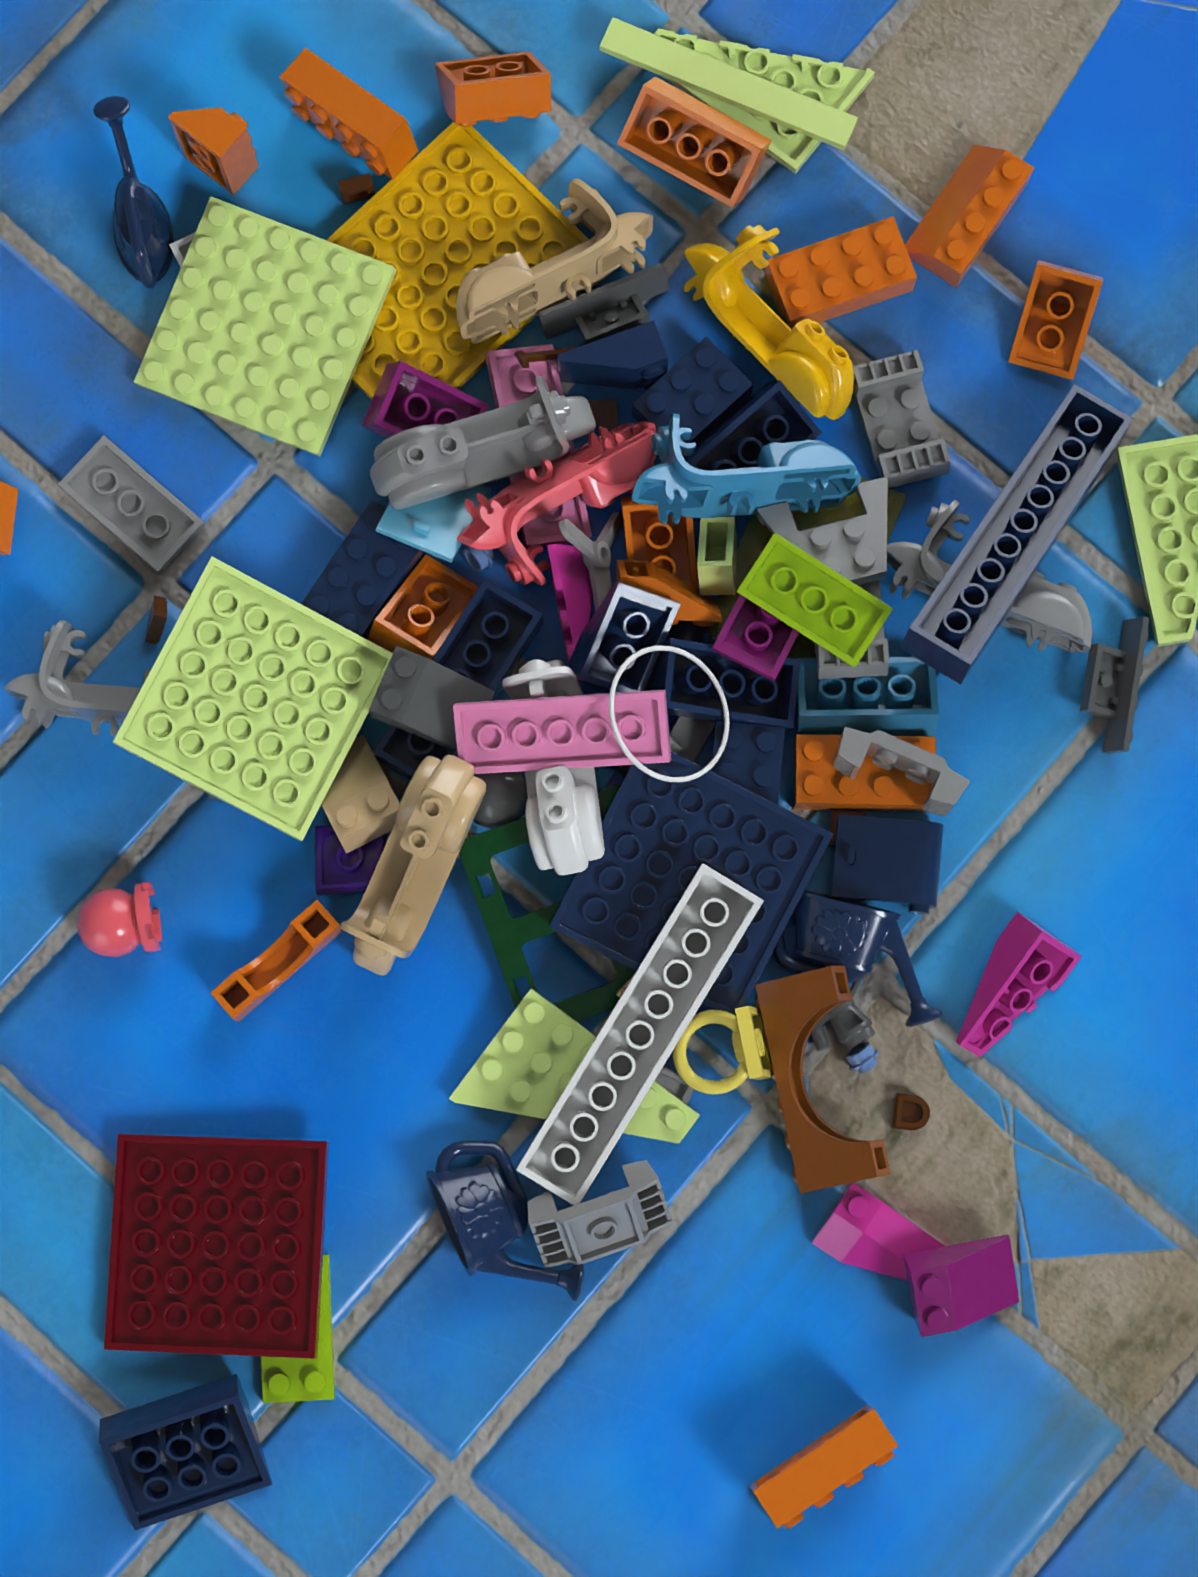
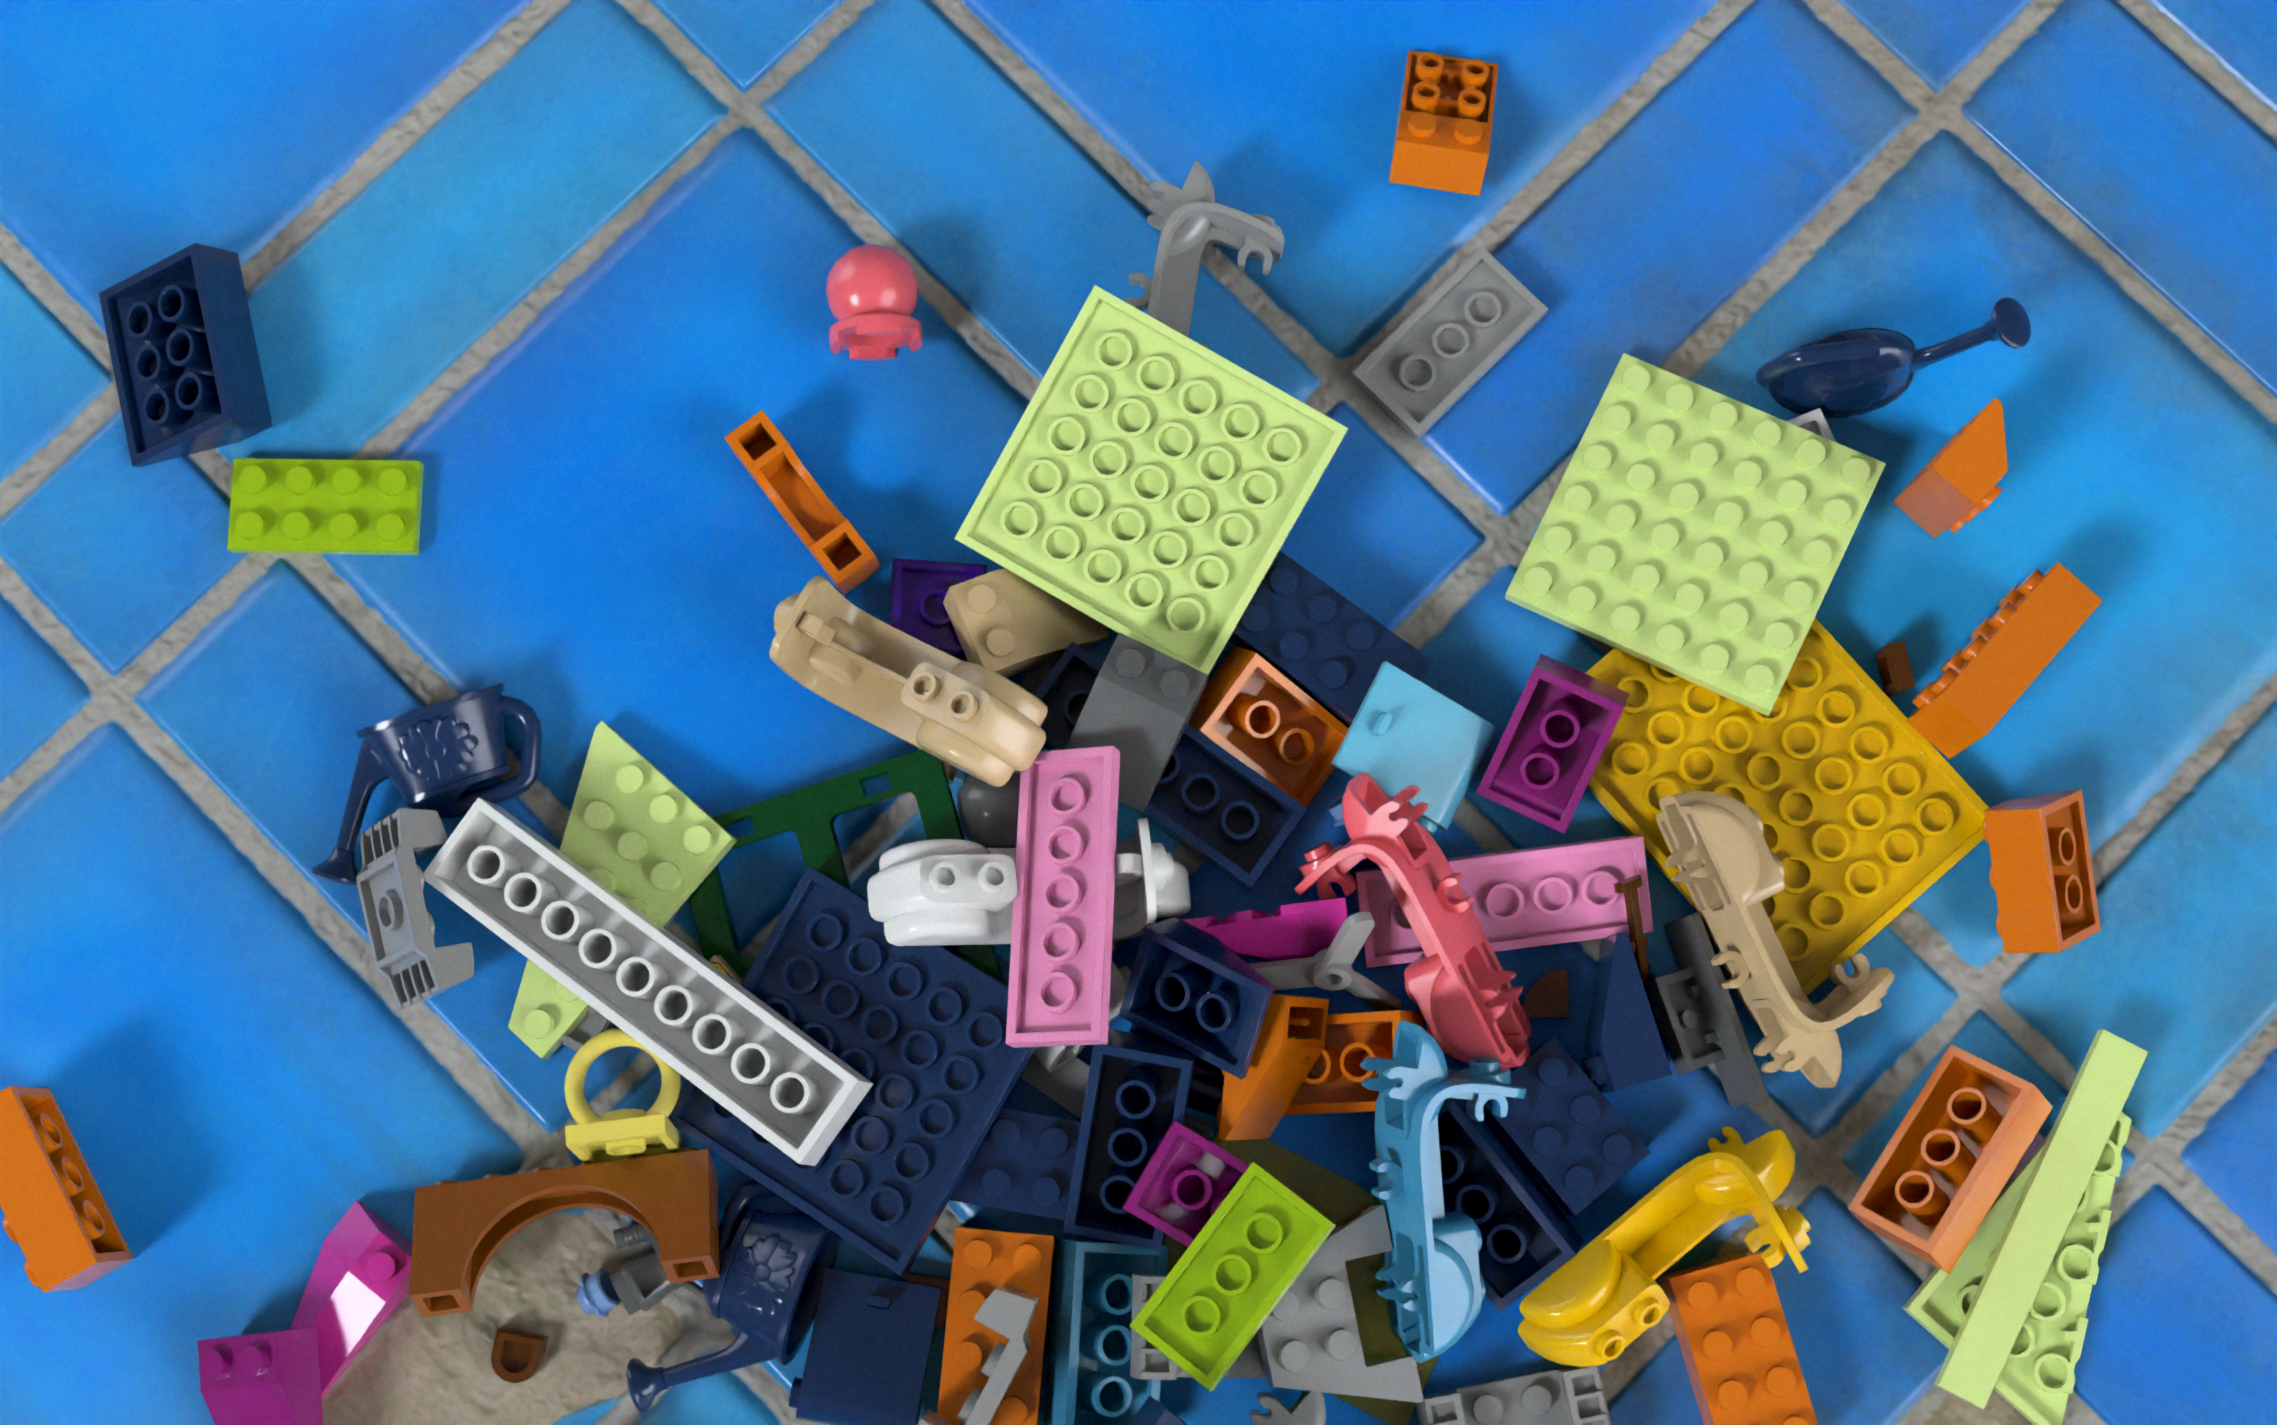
camera: 95 degrees right, 0 degrees up
dark red plate [104,1134,329,1359] -> none
reddish brown tile [145,595,167,644] -> none
light grey piece [370,376,596,509] -> none
white piece [609,645,729,783] -> none
yellowish green brick [697,517,738,596] -> none

